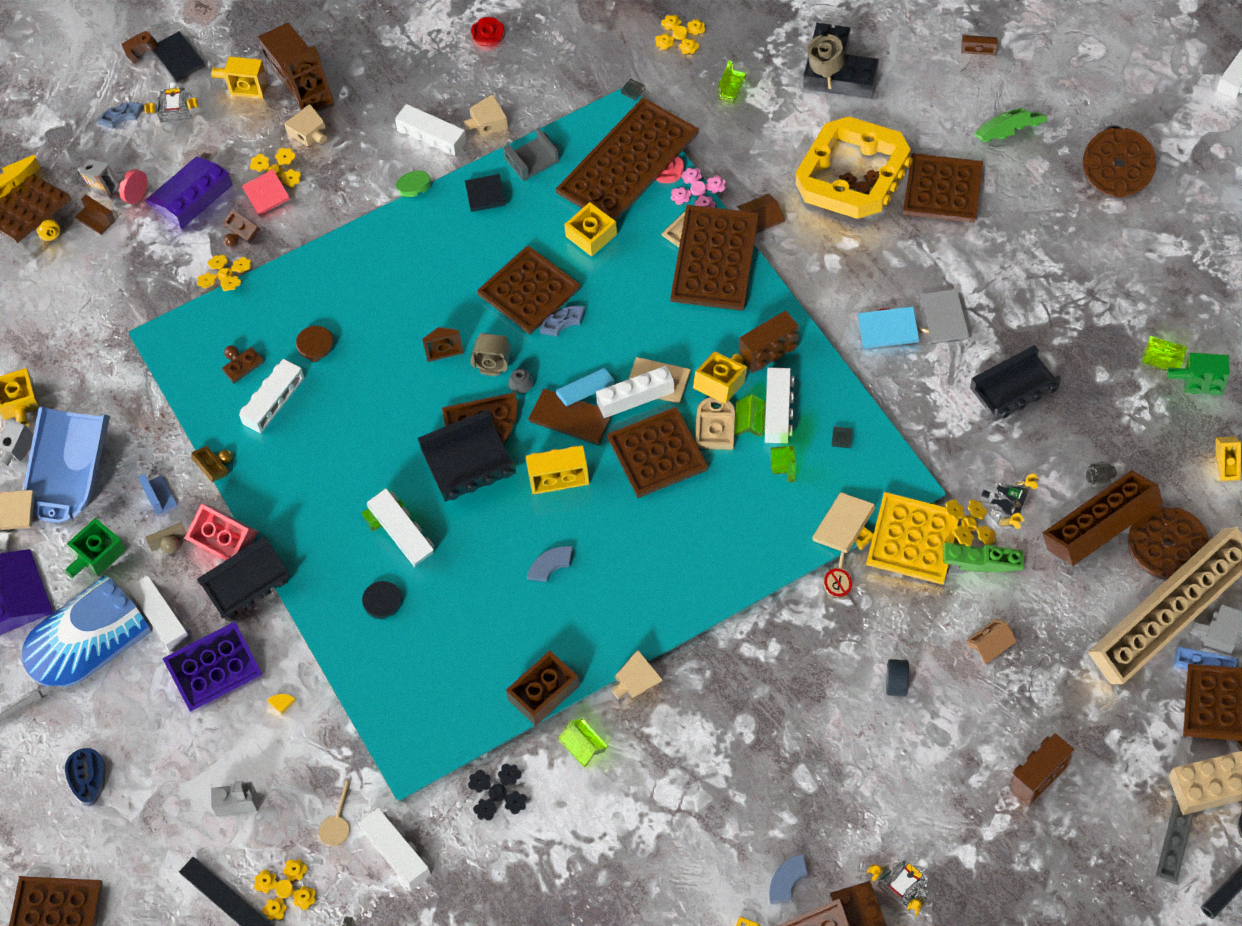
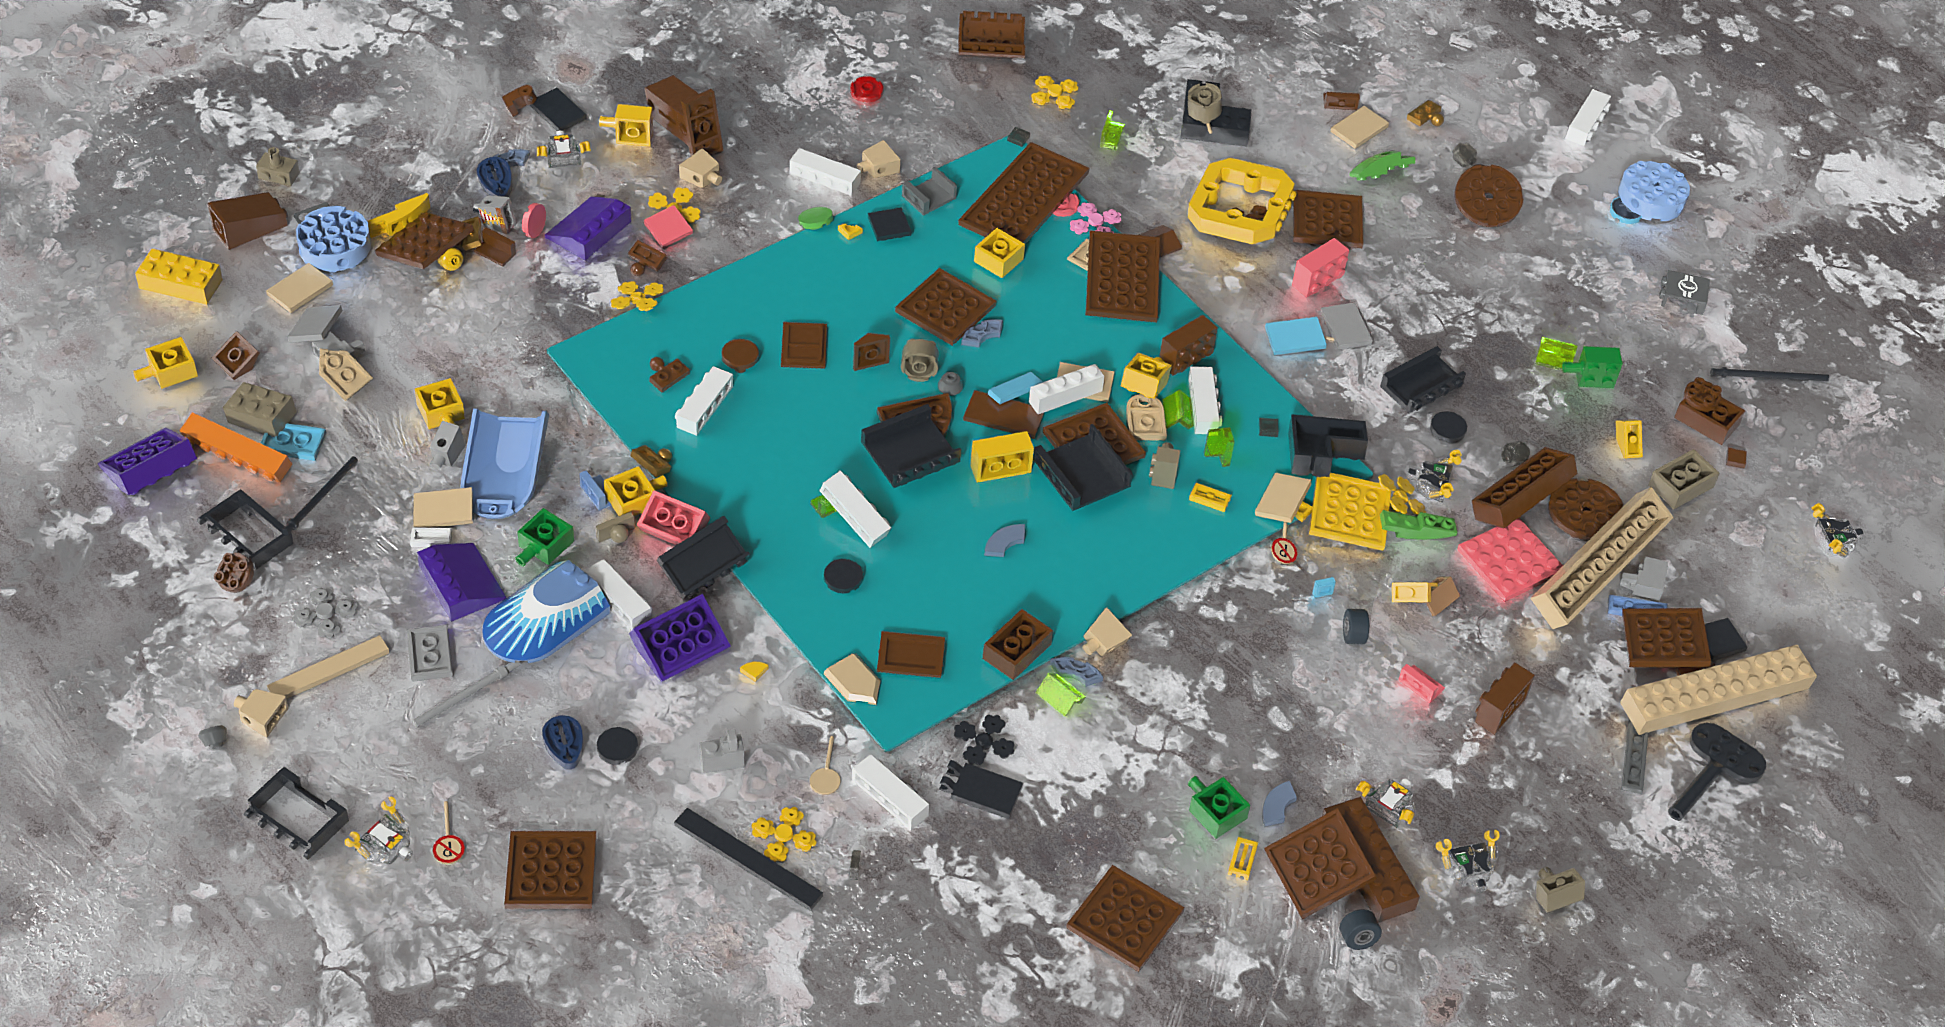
camera: 15 degrees left, 10 degrees down
none -> pearl gold plate [456,216,482,251]
none -> dark blue piece [477,157,513,197]
none -> black tile [597,727,638,765]
none -> yellow brick [604,466,668,516]
none -> reddish brown piece [781,322,827,369]
none -> tan tile [824,653,880,705]
none -> yellow tile [838,224,863,240]
none -> reddish brown piece [877,631,945,678]
none -> black tile [939,760,1023,819]
none -> black panel [1033,424,1133,511]
none -> sand blue tile [1050,657,1103,687]
none -> dark tan brick [1149,443,1180,489]
none -> green brick [1187,776,1250,839]
none -> yellow tile [1189,483,1232,512]
none -> black piece [1288,414,1368,477]
none -> coral brick [1292,238,1349,297]
none -> medium azure tile [1312,577,1336,598]
none -> tan tile [1330,106,1389,149]
none -> yellow panel [1392,583,1438,602]
none -> coral panel [1399,664,1445,703]
none -> pearl gold plate [1407,100,1444,126]
none -> black tile [1430,411,1467,443]
none -> clear smoke head [1452,142,1477,167]
none -> coral plate [1457,518,1563,602]

